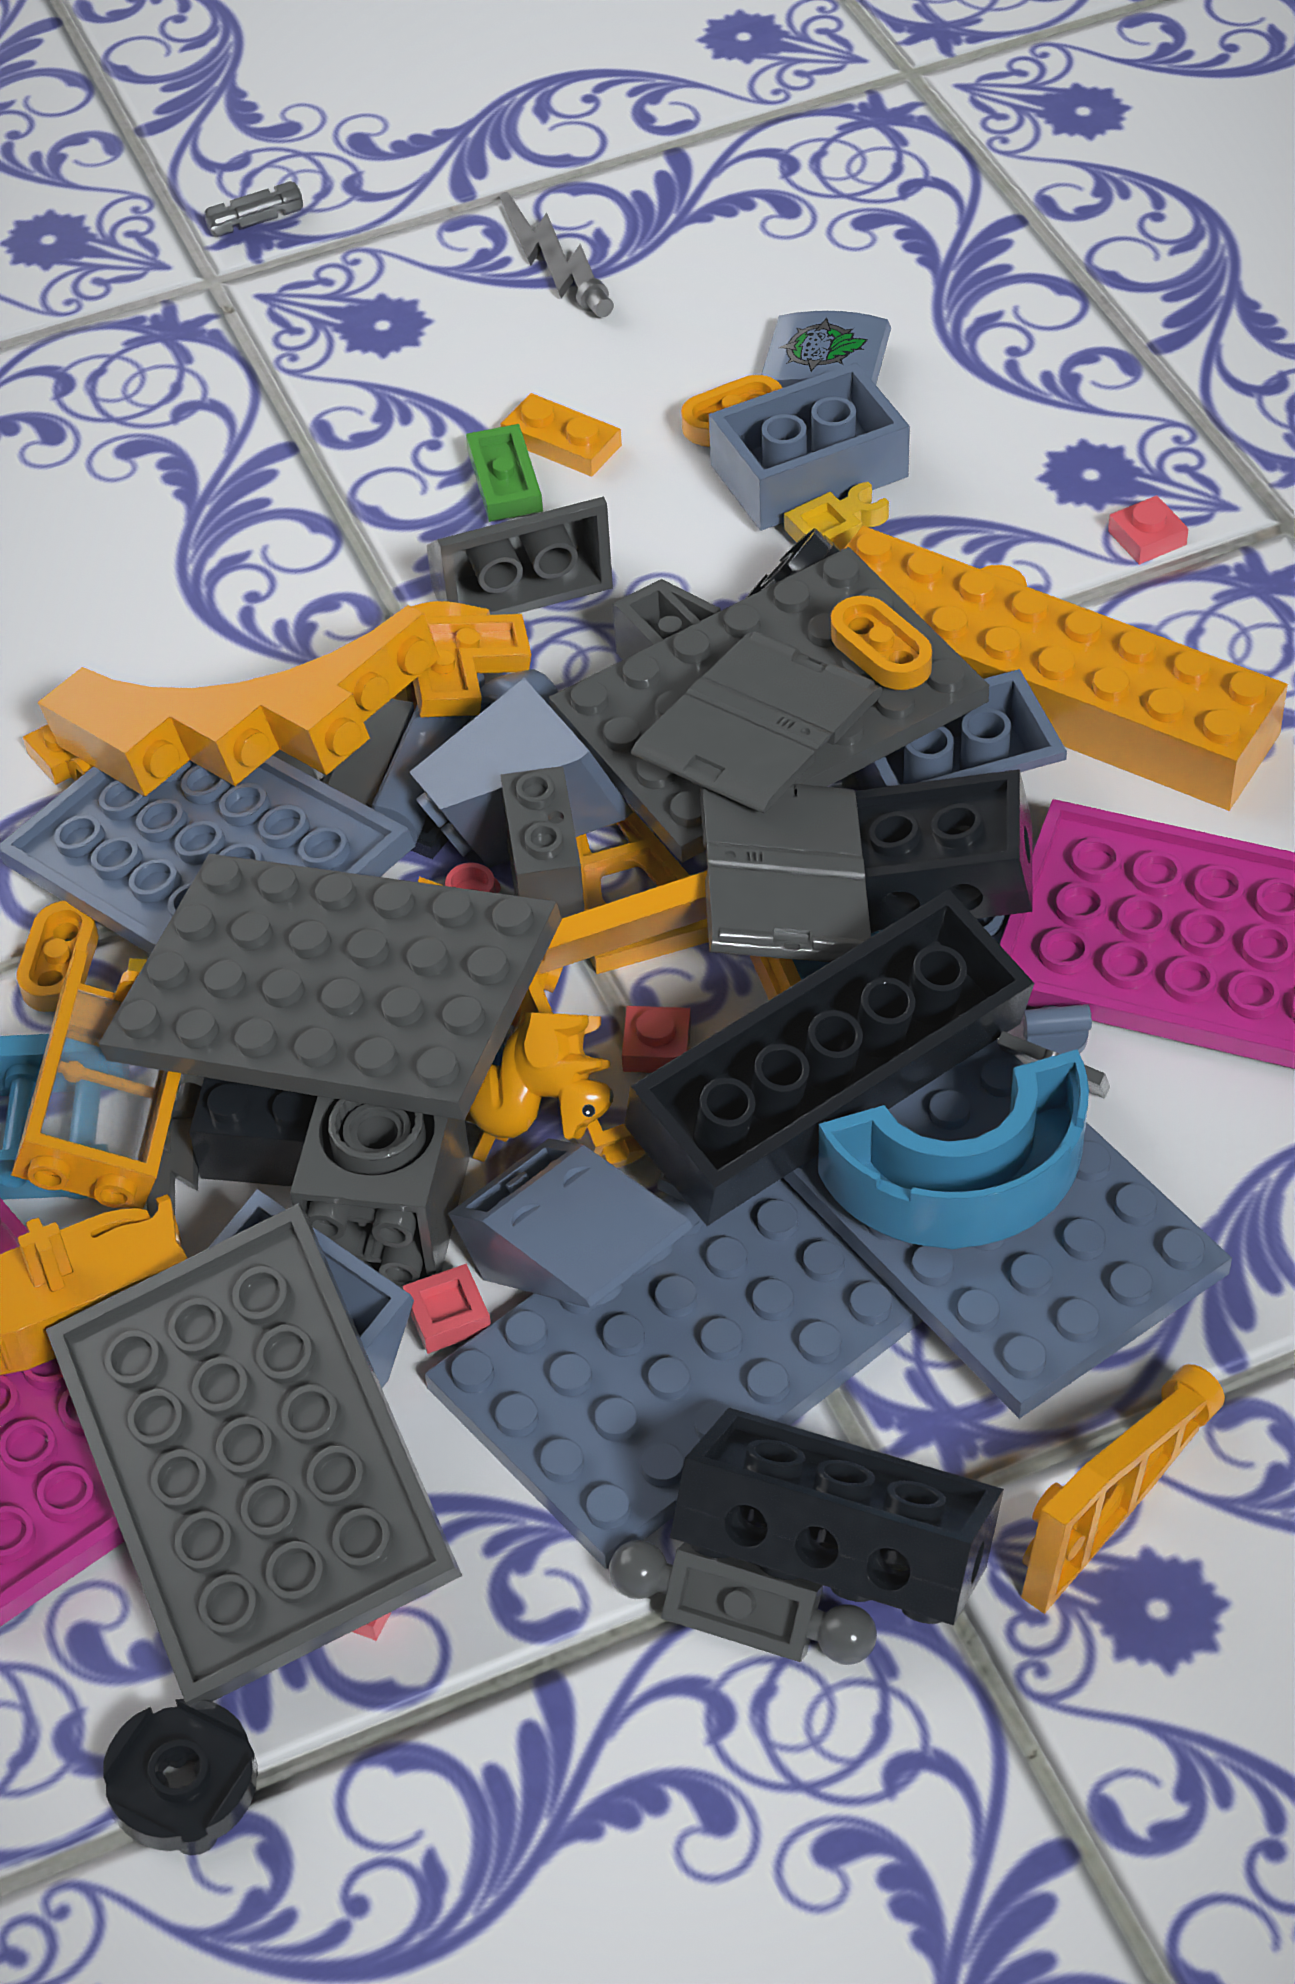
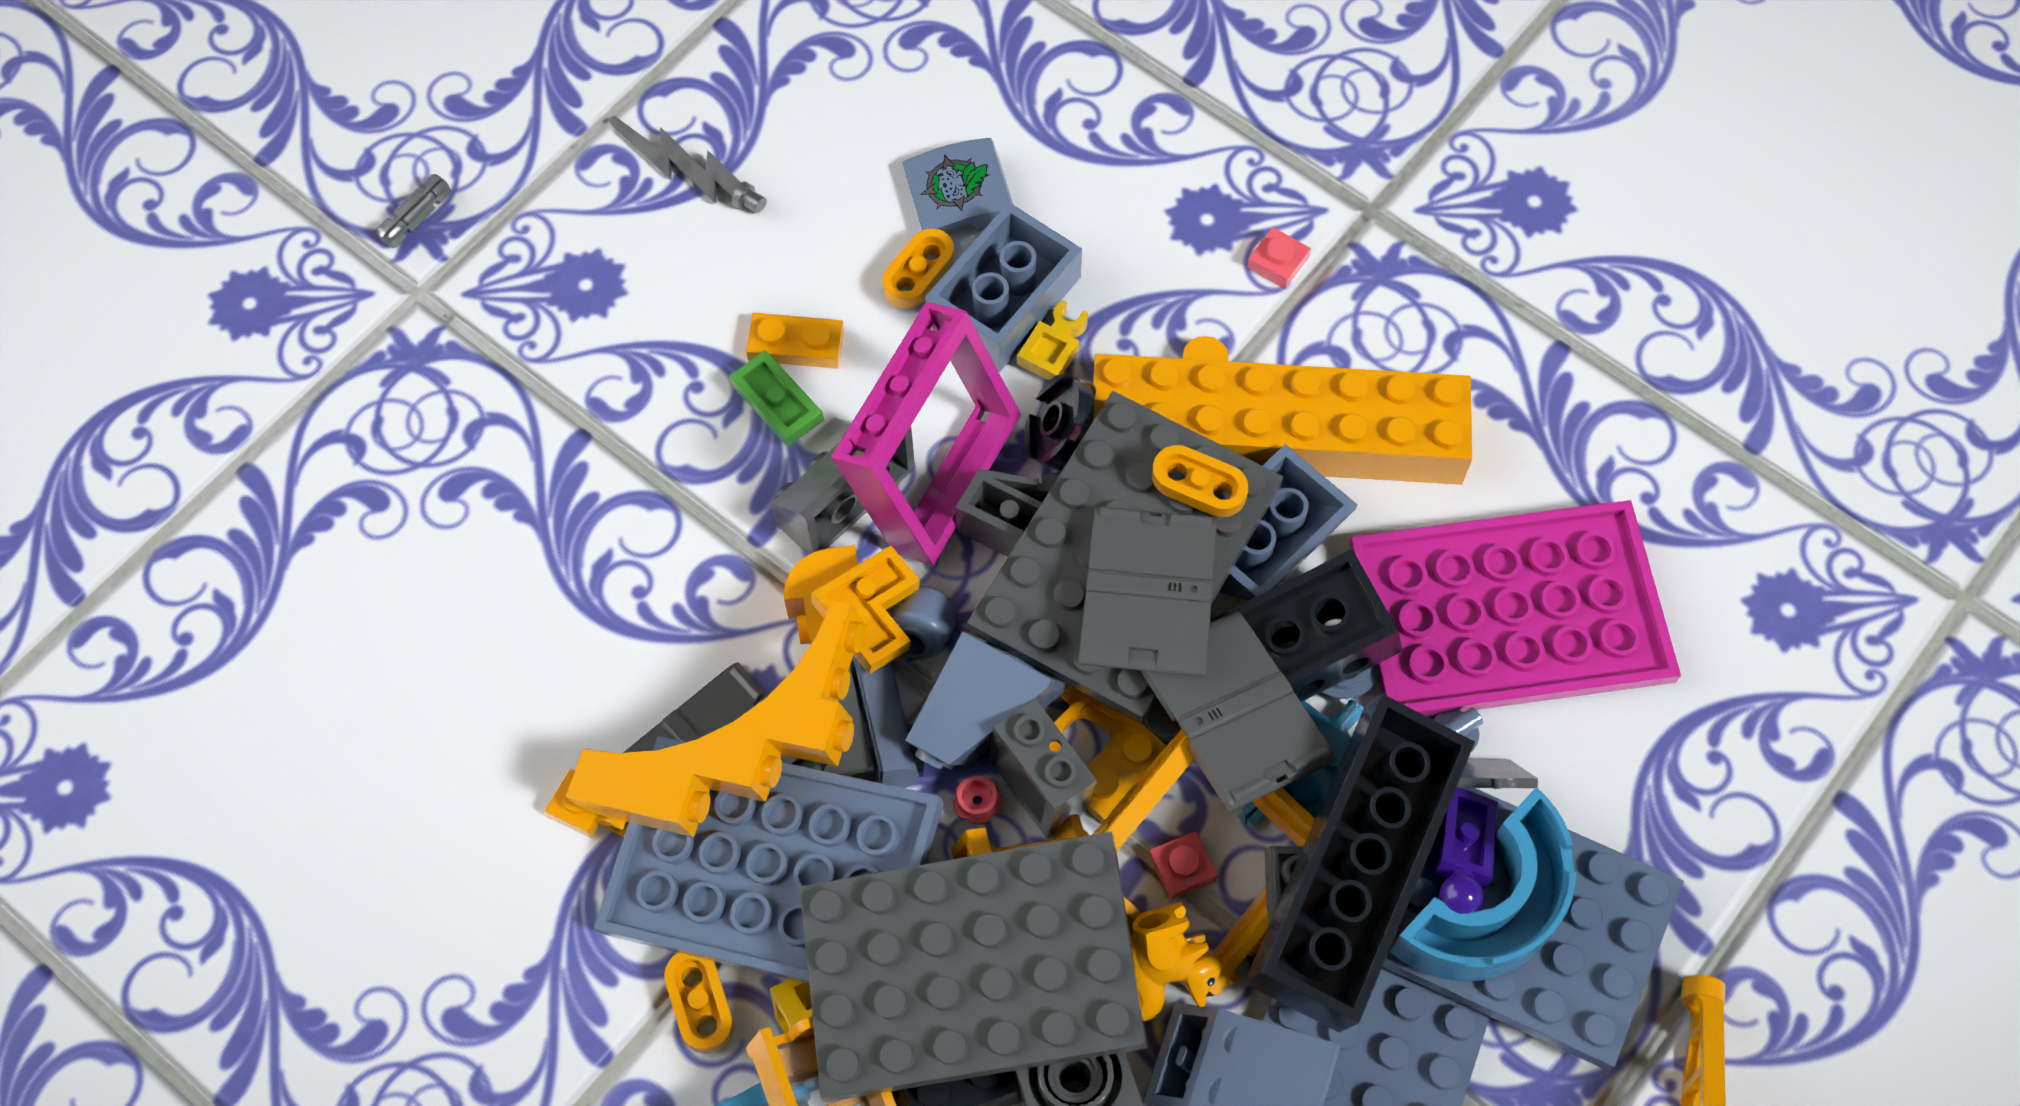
camera: 30 degrees left, 15 degrees up
none -> dark pink window [831,302,1021,566]
none -> dark purple plate [1434,787,1498,914]

